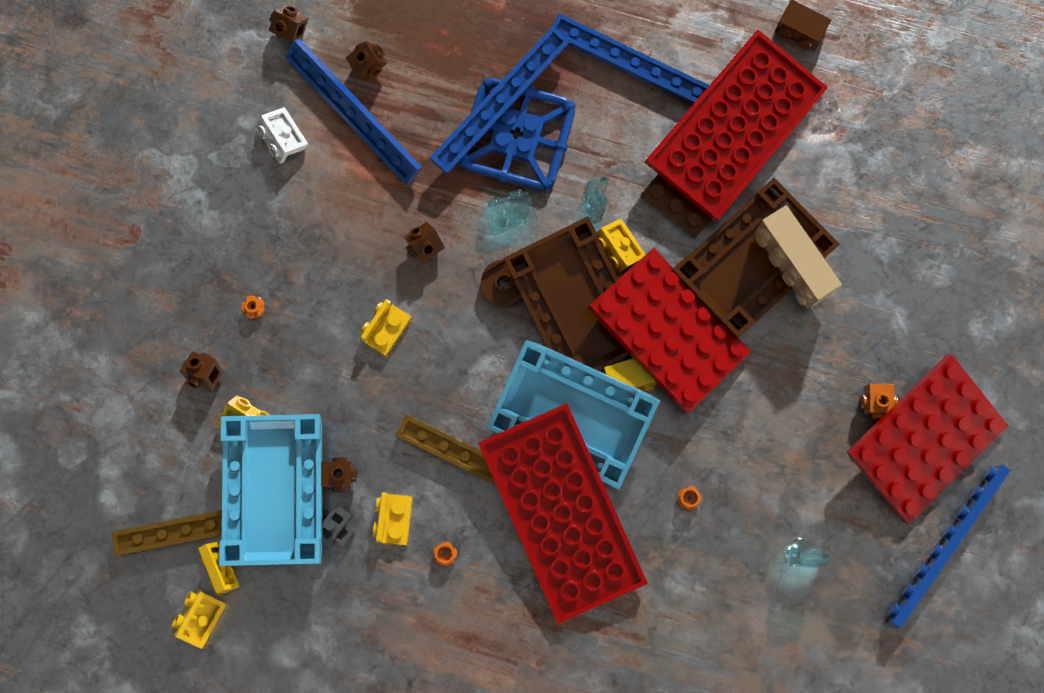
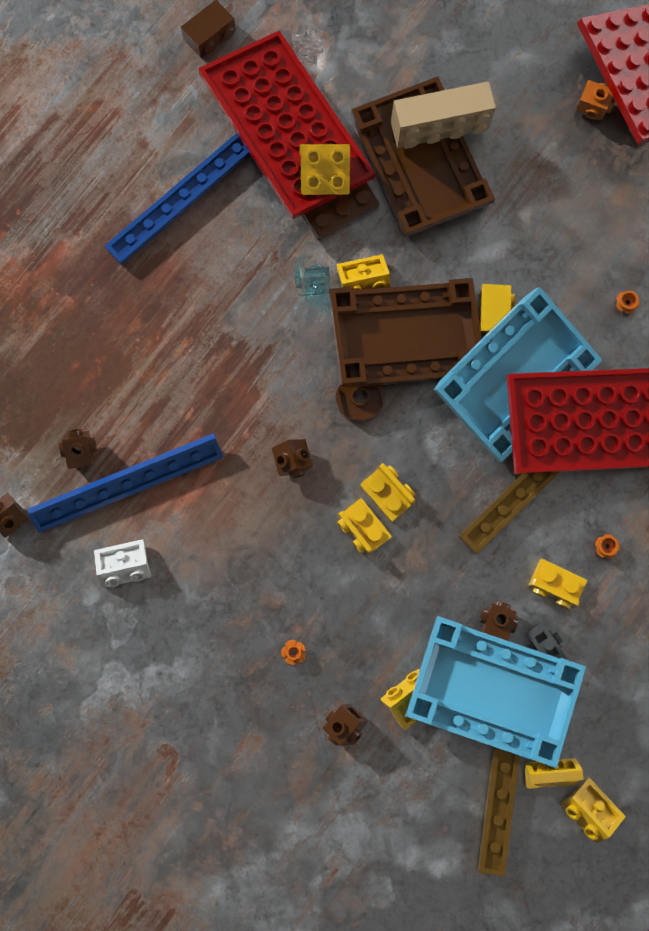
camera: 70 degrees left, 0 degrees up
blue plate [430,26,570,175] -> none
blue plate [458,77,576,191] -> none
clear light blue bracket [482,189,538,235] -> none
red plate [588,248,751,414] -> none
none -> yellow bracket [300,144,350,195]
none -> yellow bracket [359,463,416,523]

